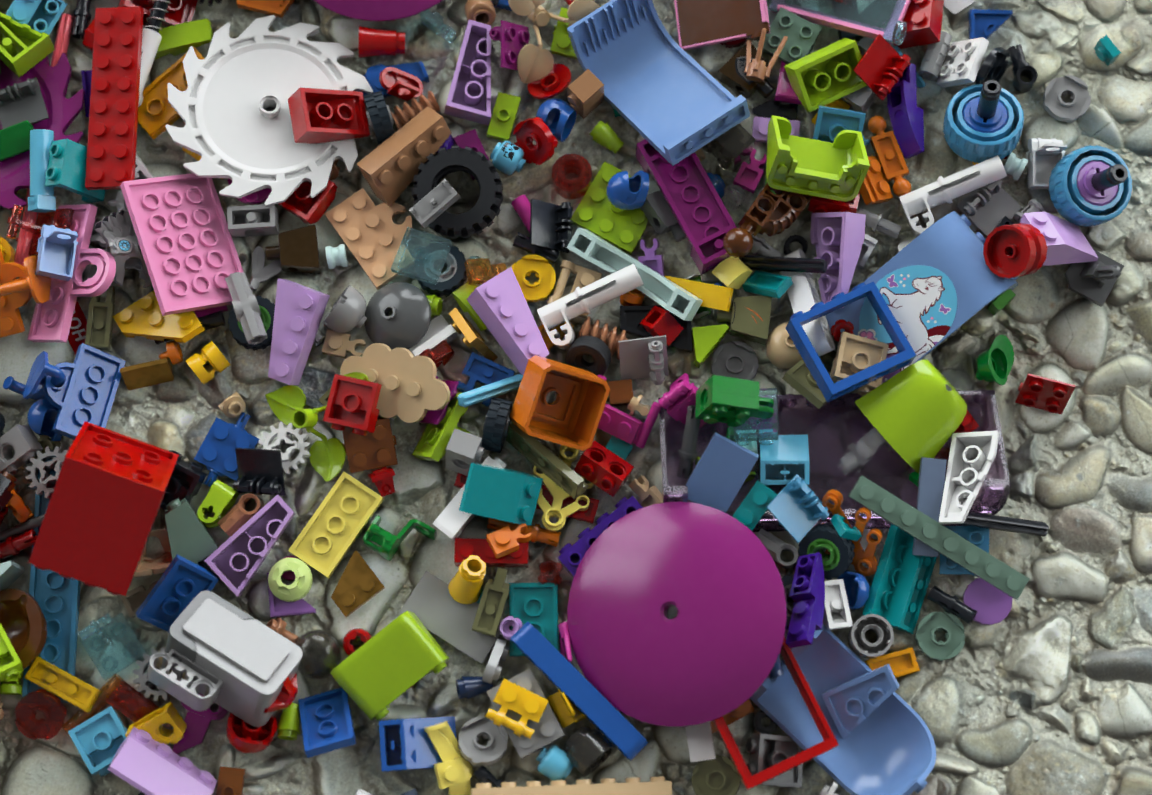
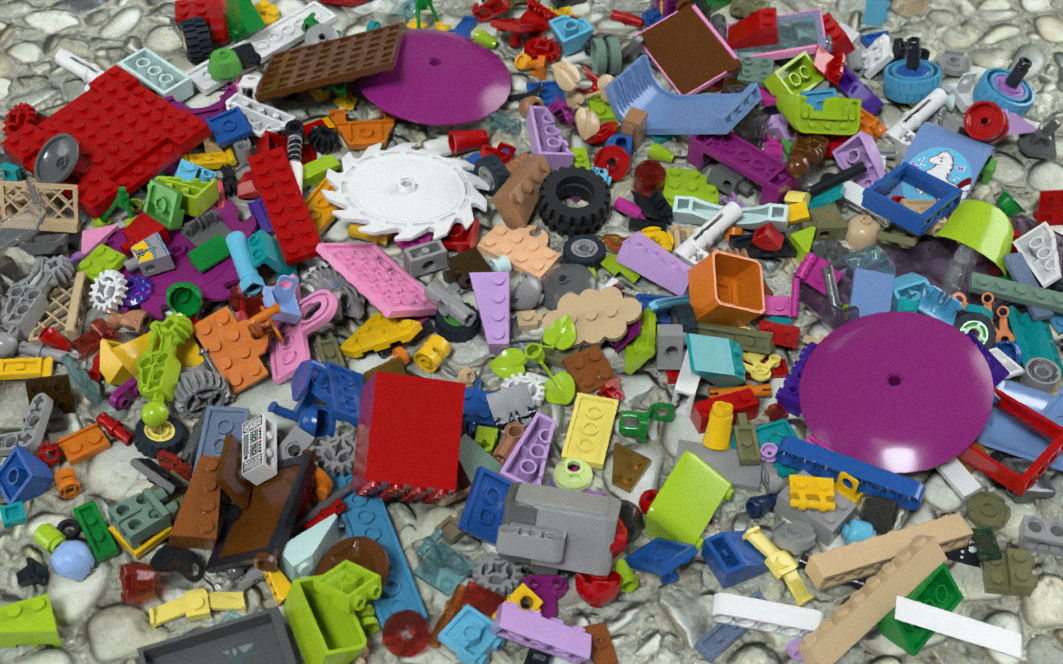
camera: 25 degrees left, 30 degrees down
yellow tile [24,656,101,713] -> none
red slope [288,87,370,144] -> none
red plate [323,374,382,436] -> none
clear light blue plate [391,227,452,285] -> none
light grey hinge [409,179,461,228] -> none
pearl gold wing [449,307,498,361] -> none
orange plate [486,524,532,559] -> none
blue helmet [606,170,649,210] -> none
light grey hinge [618,335,668,385] -> none
tan plate [627,394,650,416] -> none
green brick [695,375,774,427] -> none
nougat plant [744,28,788,82] -> none
teal plate [1094,35,1121,66] -> none

